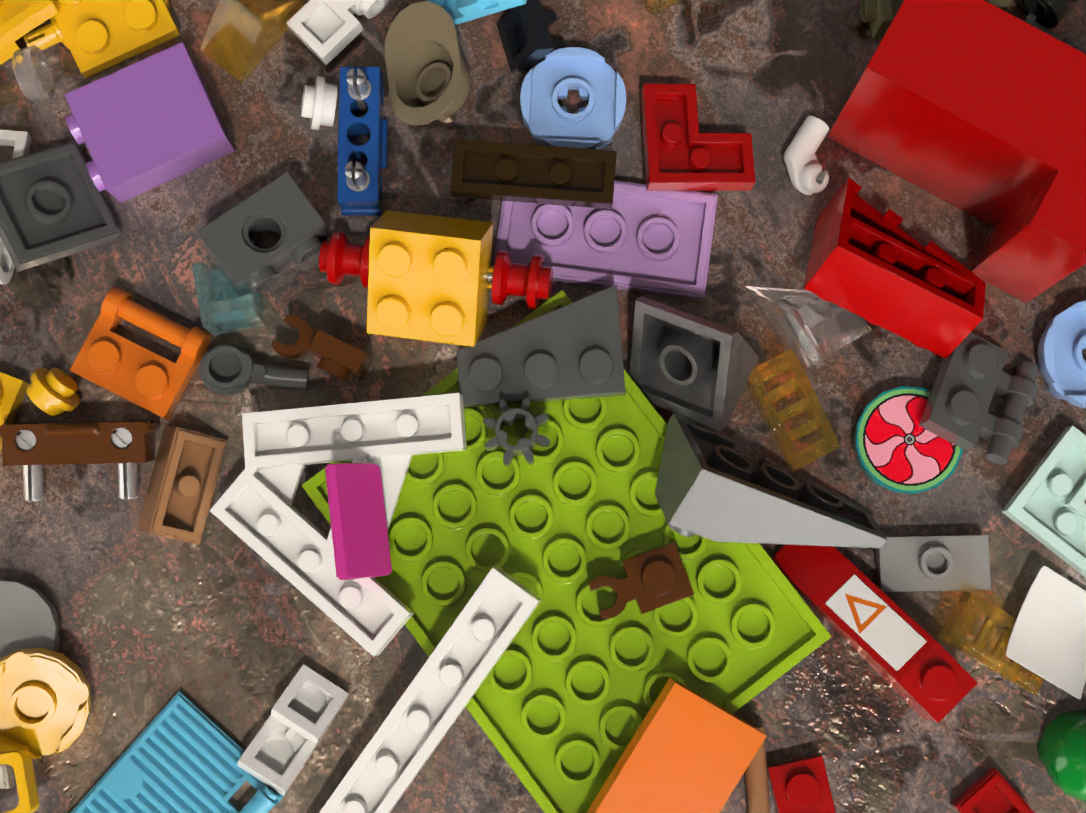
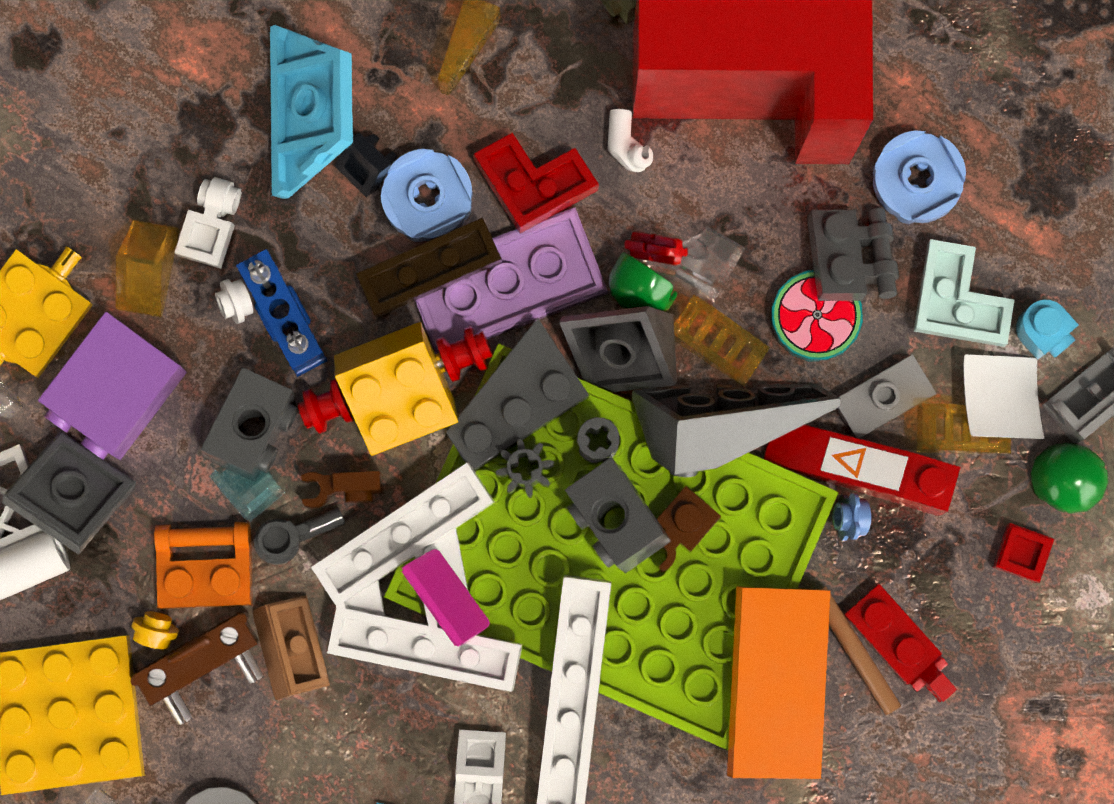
camera: 30 degrees left, 0 degrees up
dark tan piece [385,1,471,126] -> none
red wedge [804,177,986,359] -> none
none -> dark grey brick [565,457,671,574]
none -> dark grey bush [577,417,619,464]
none -> green hair [608,252,678,312]
none -> red piece [624,231,688,266]
none -> medium blue plate [832,493,871,541]

